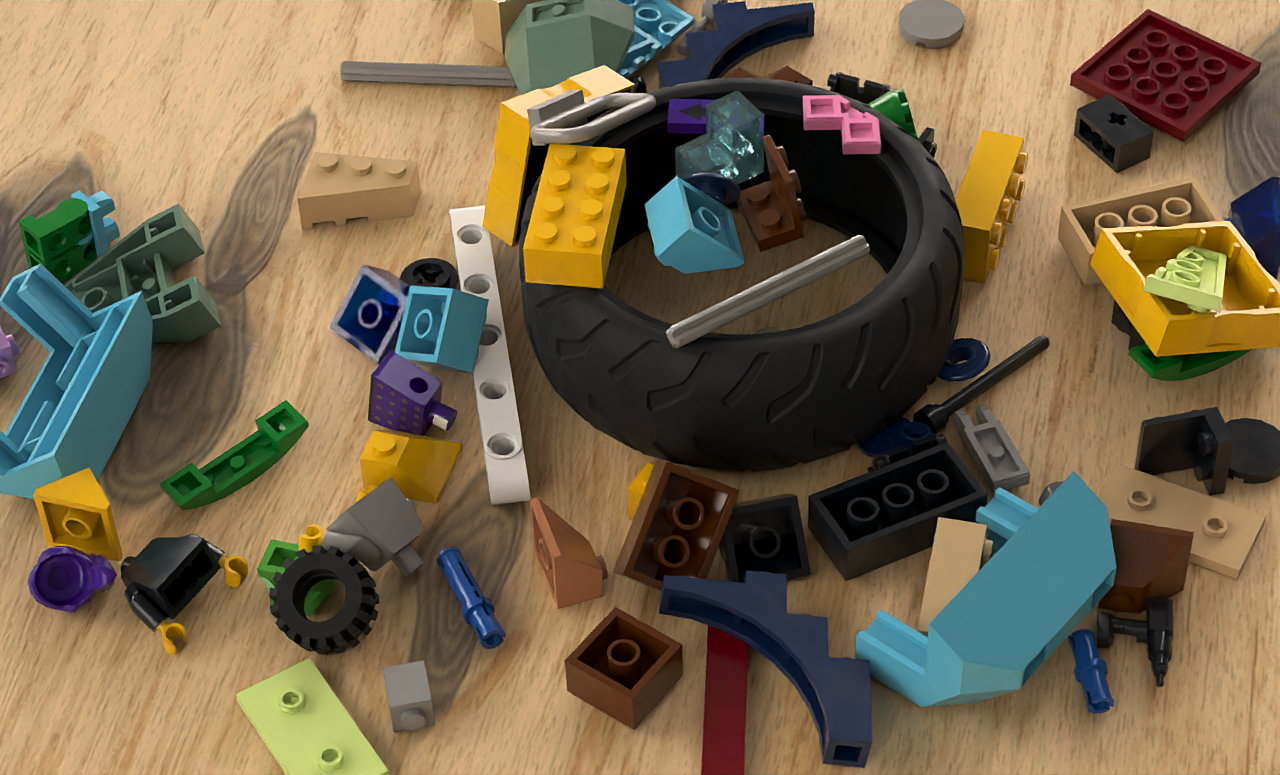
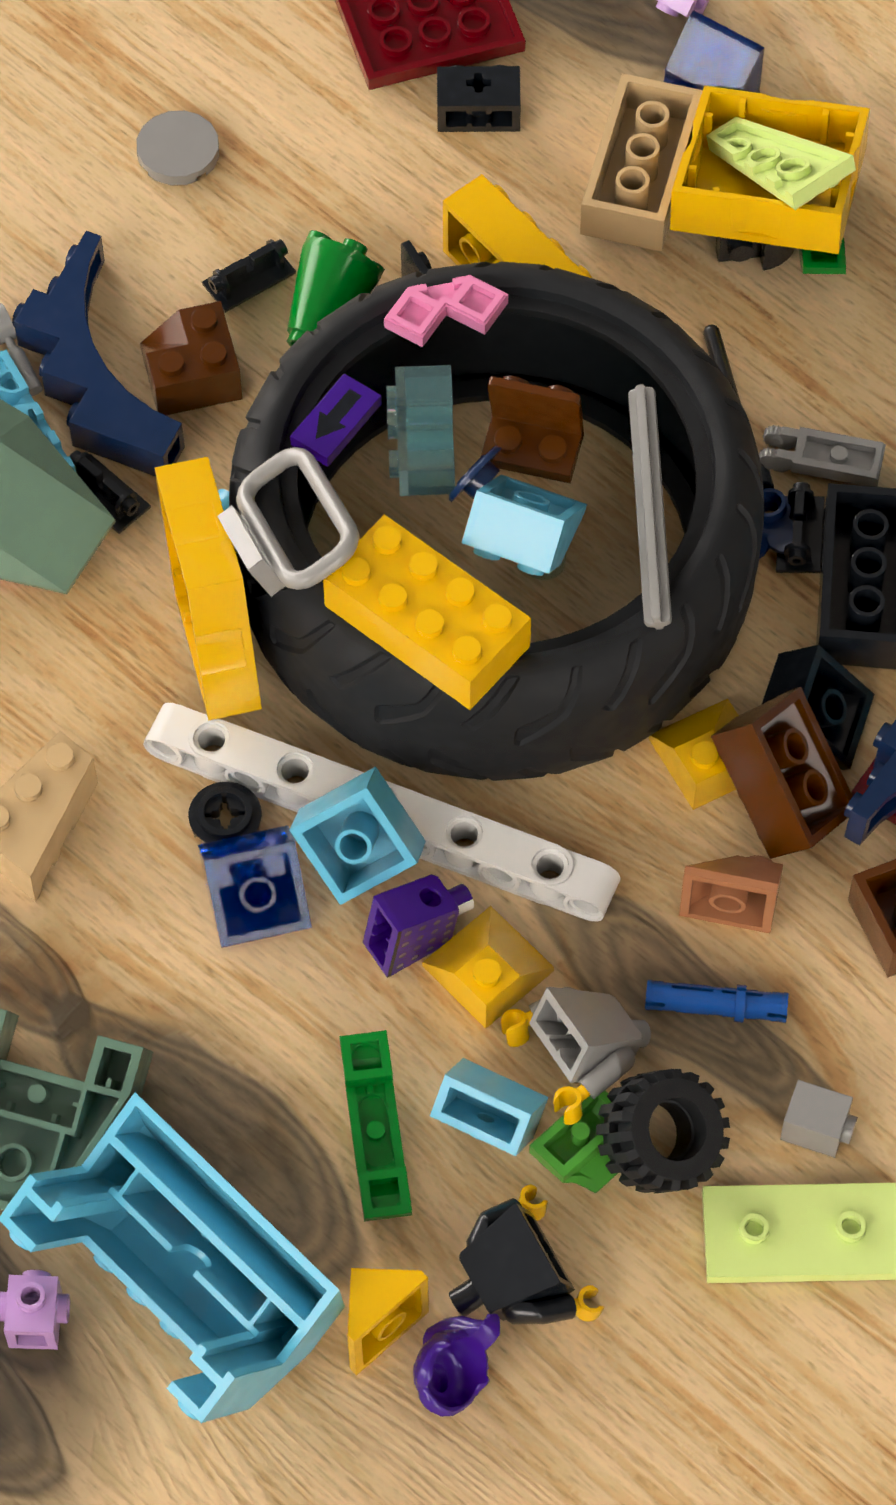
camera: 60 degrees left, 15 degrees up
none -> medium azure brick [430,1058,549,1156]

